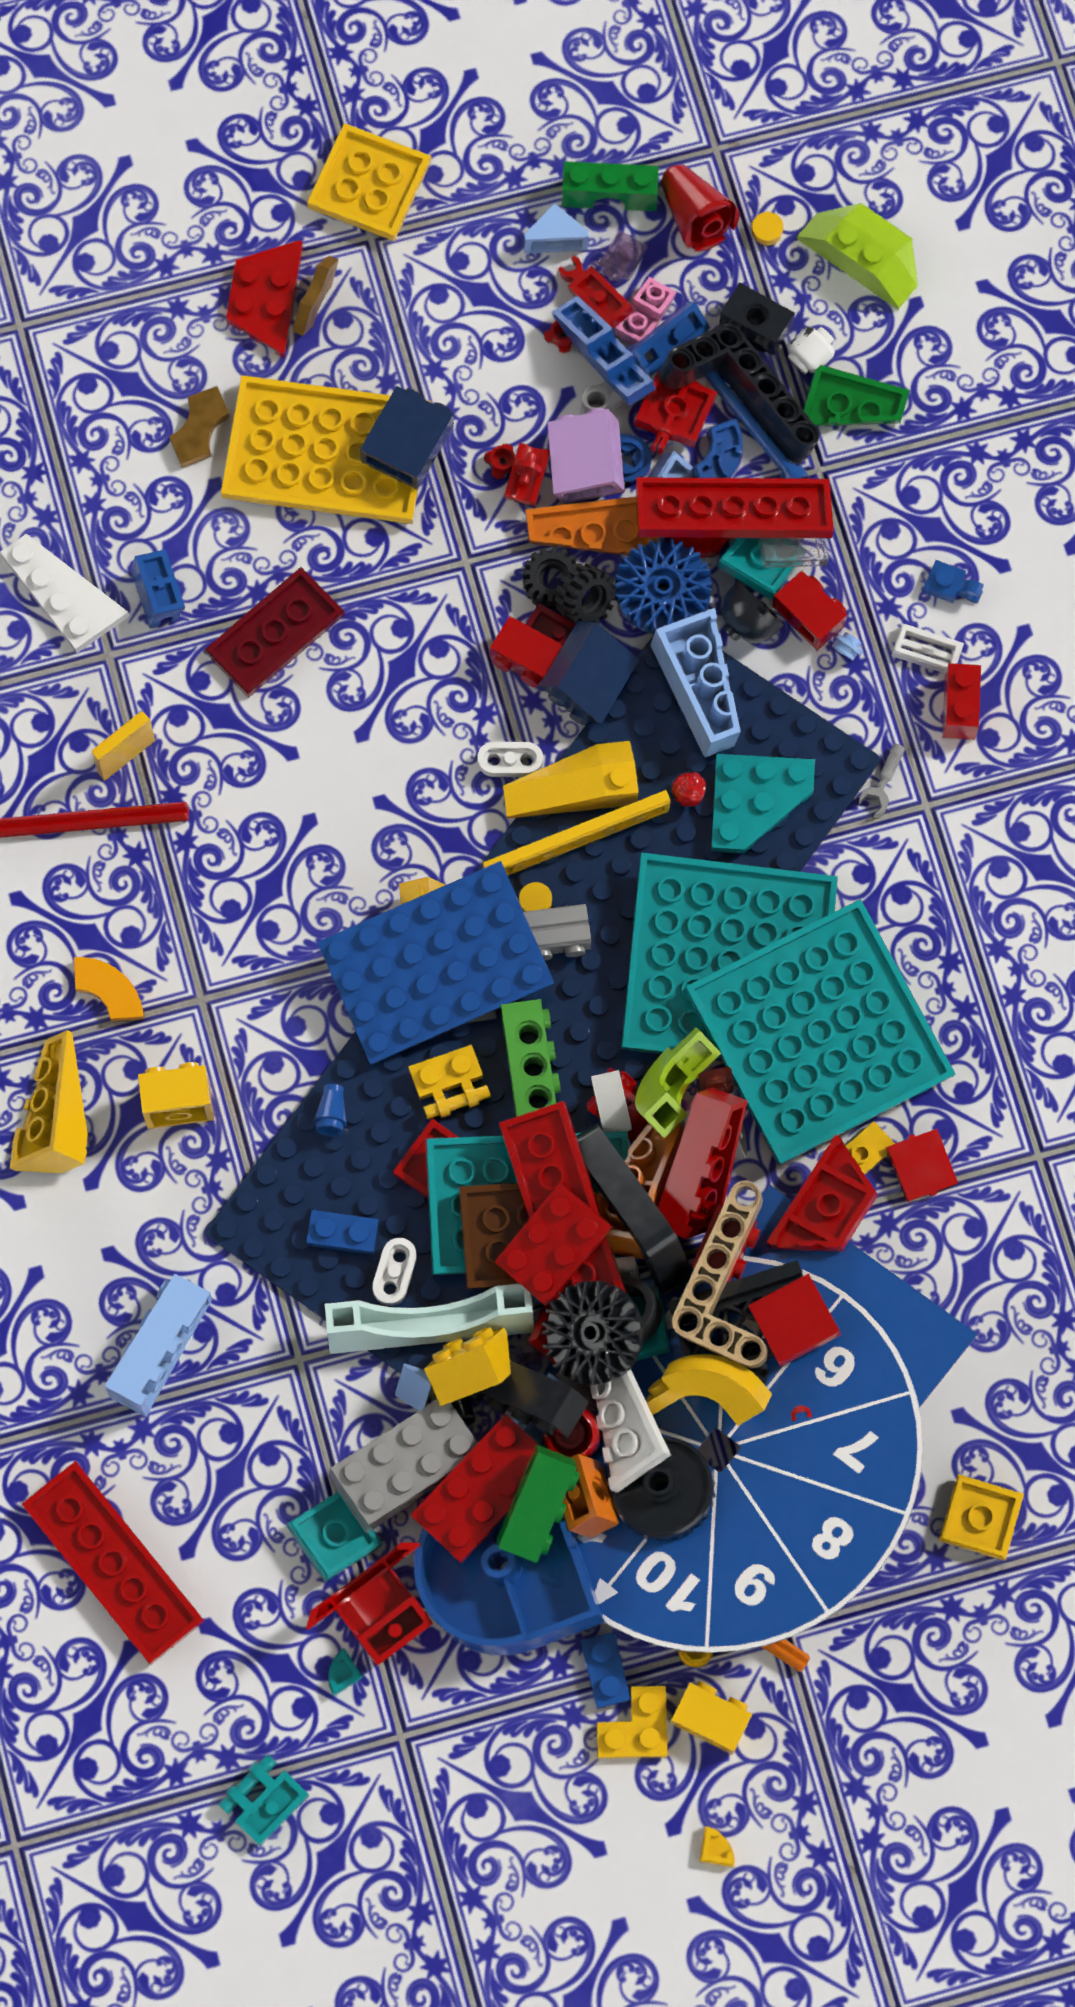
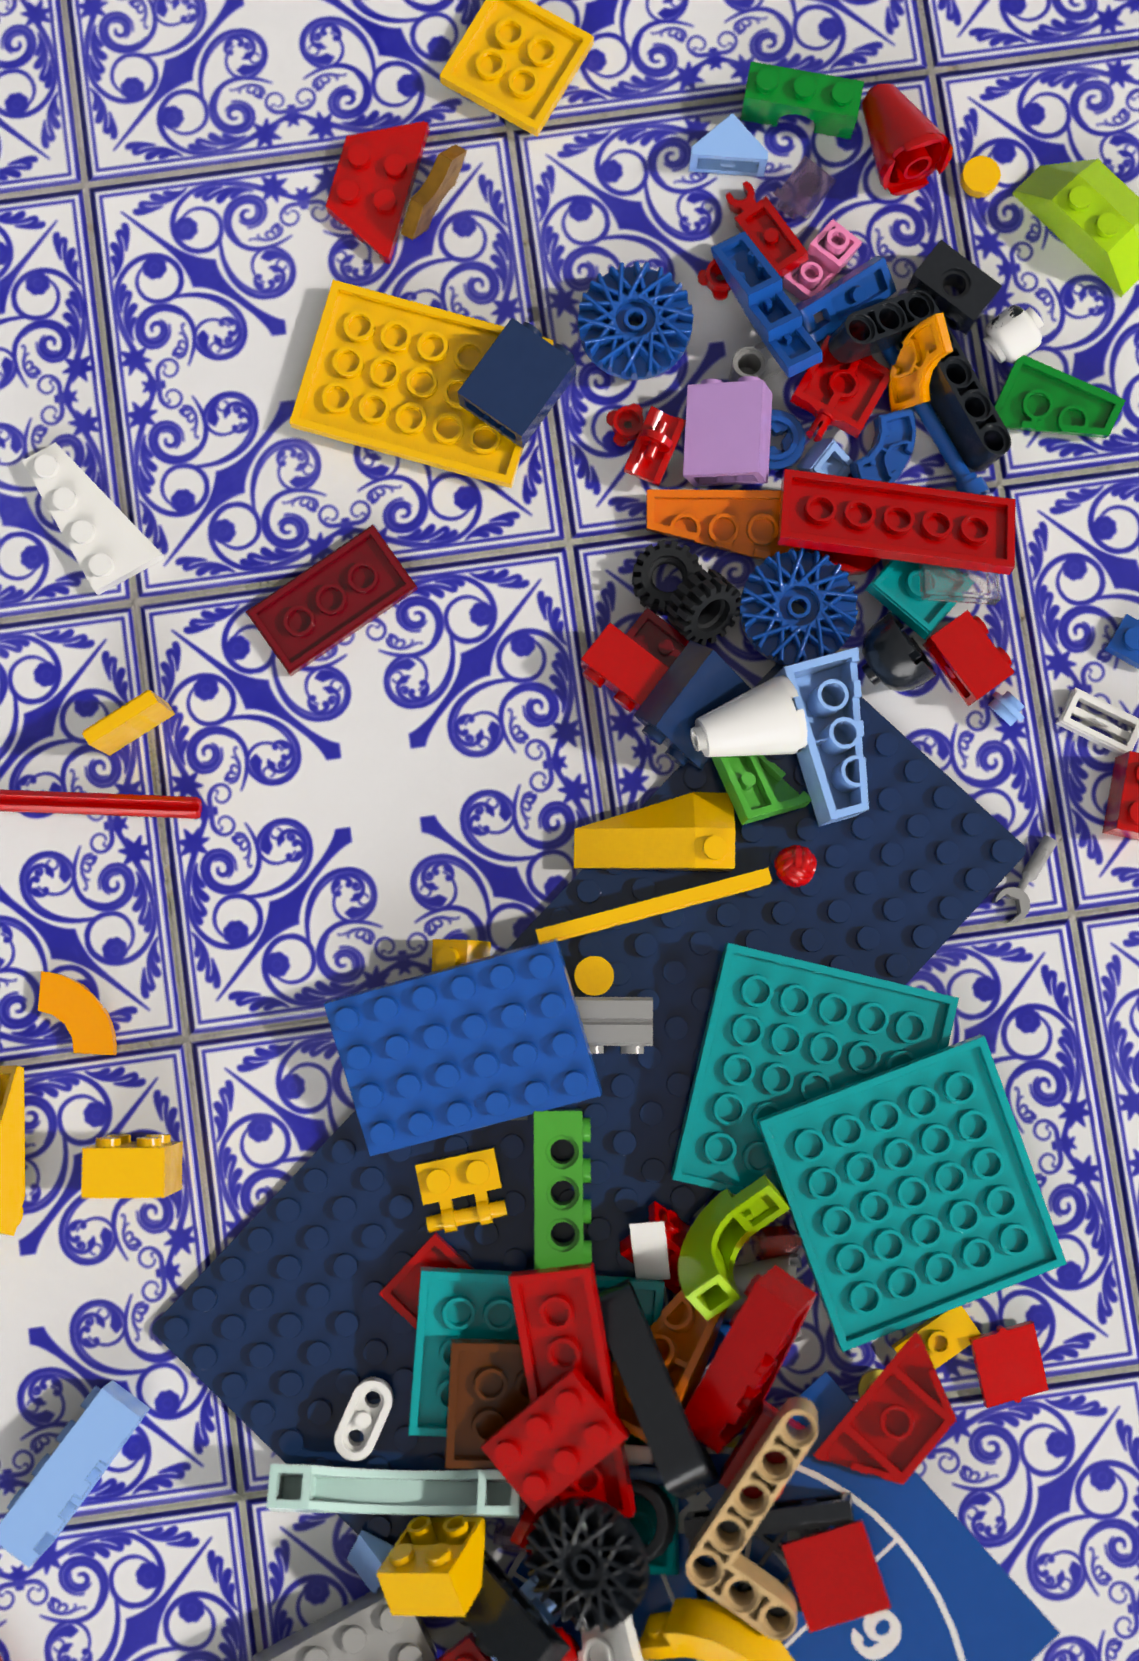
camera: 10 degrees right, 10 degrees up
blue hinge [131,549,185,629] -> none
pearl gold tile [169,386,230,467] -> none
blue plate [306,1210,379,1255] -> none
blue cone [313,1084,347,1136] -> none
white plate [477,742,543,777] -> none
teal plate [711,754,815,853] -> none
none -> blue wheel [578,261,693,380]
none -> white cone [690,675,807,757]
none -> bright green wing [711,755,812,825]
none -> light orange tile [889,312,953,412]

